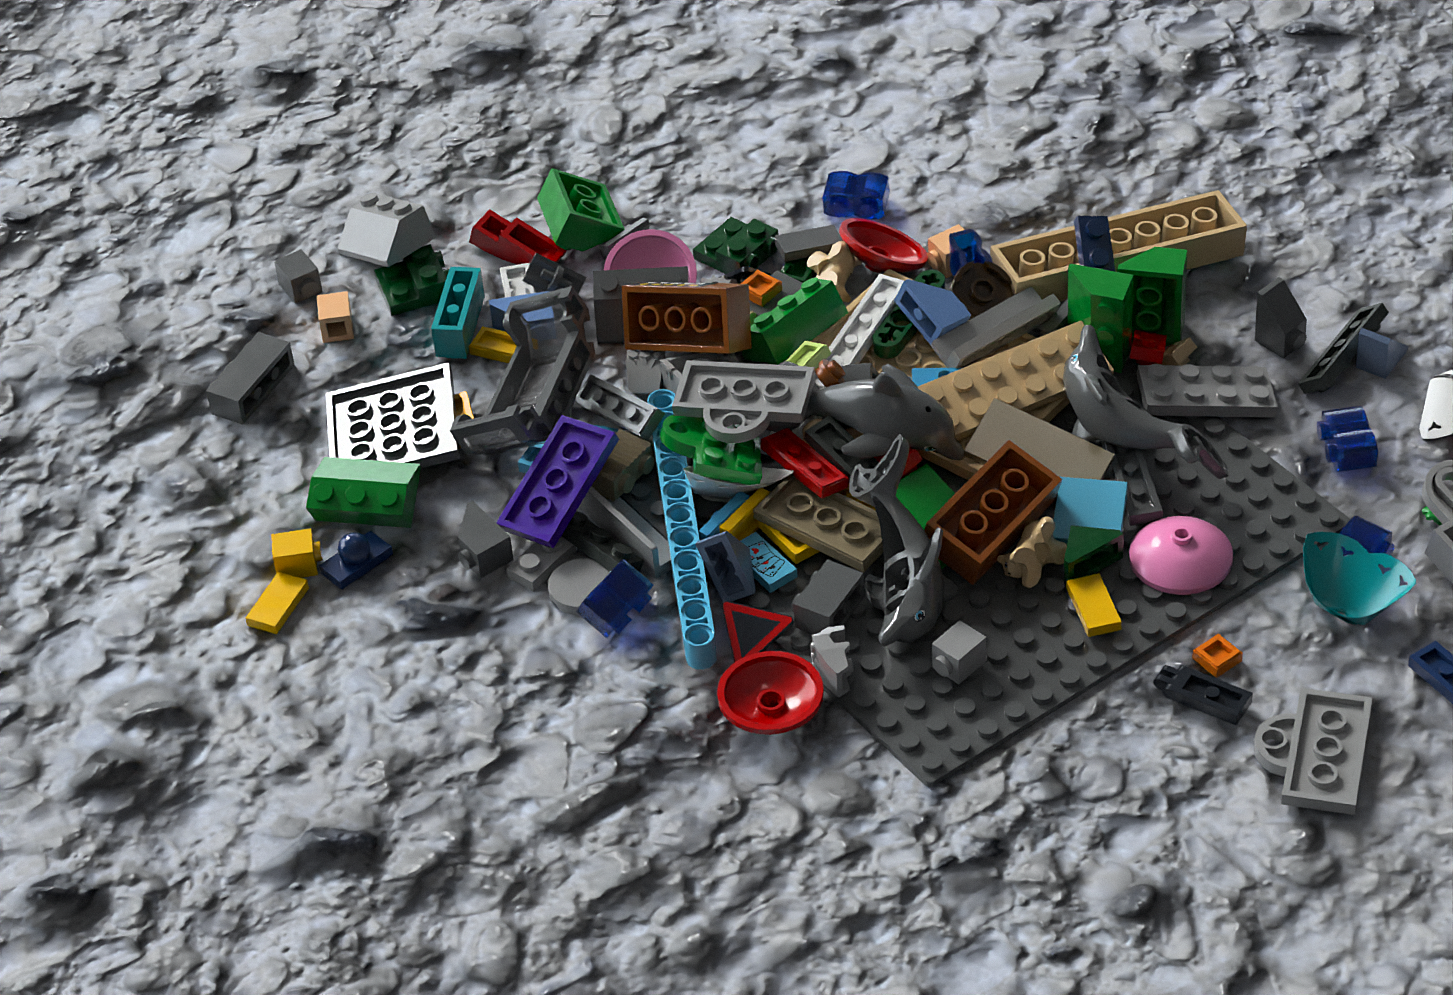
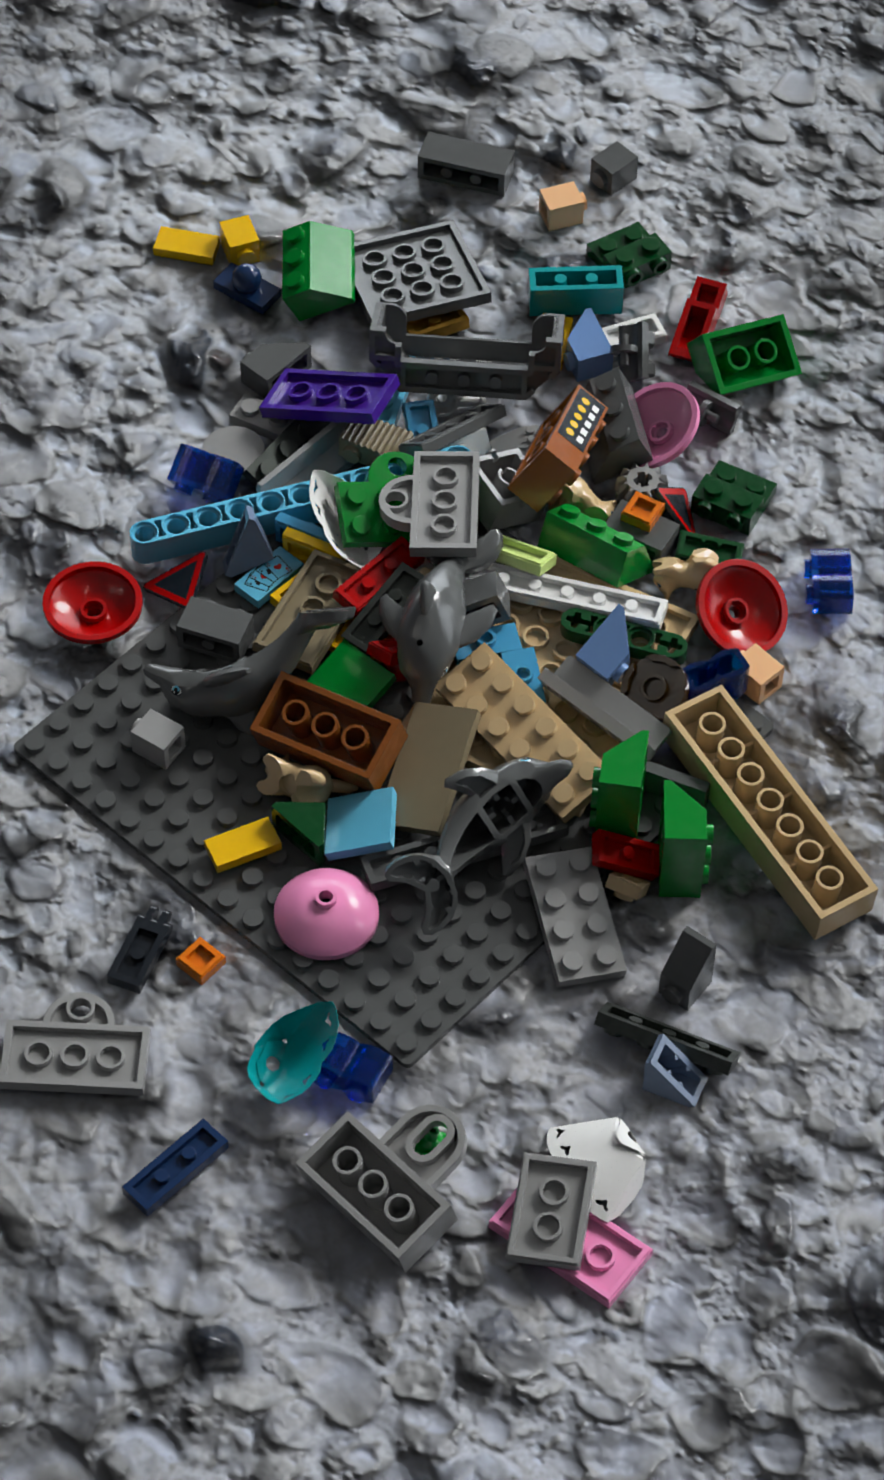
camera: 75 degrees right, 10 degrees up
light grey slope [337,193,436,267] -> none
dark grey tile [775,225,842,262] -> none
light grey hand [810,625,853,697] -> none
dark orange plate [815,359,845,387] -> none
dark blue plate [1074,215,1115,272] -> none
clear blue brick [1316,406,1378,472] -> none

